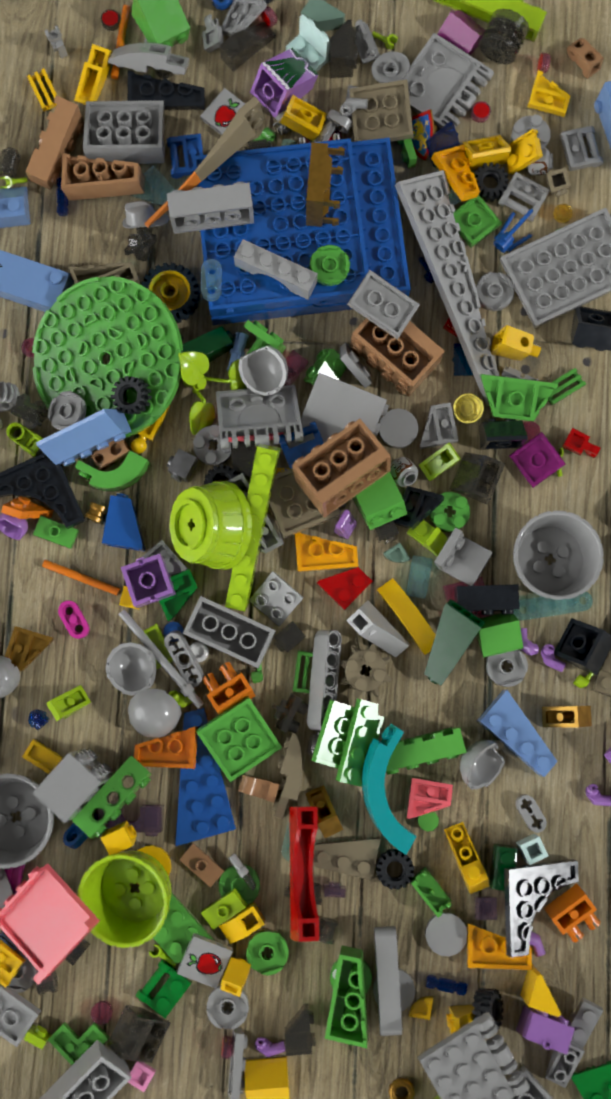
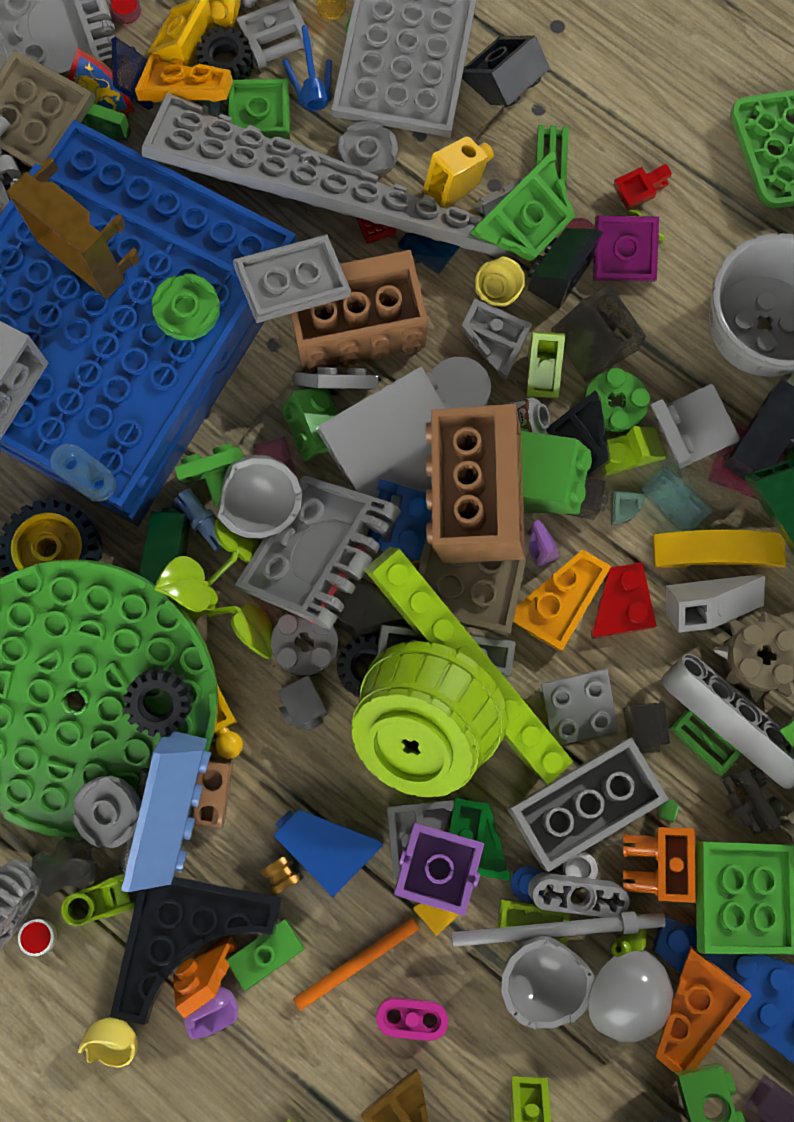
camera: 55 degrees left, 5 degrees down
bright green arch [75,451,150,492] -> none
light grey arch [234,239,318,300] -> none
hand [418,257,434,284] -> none

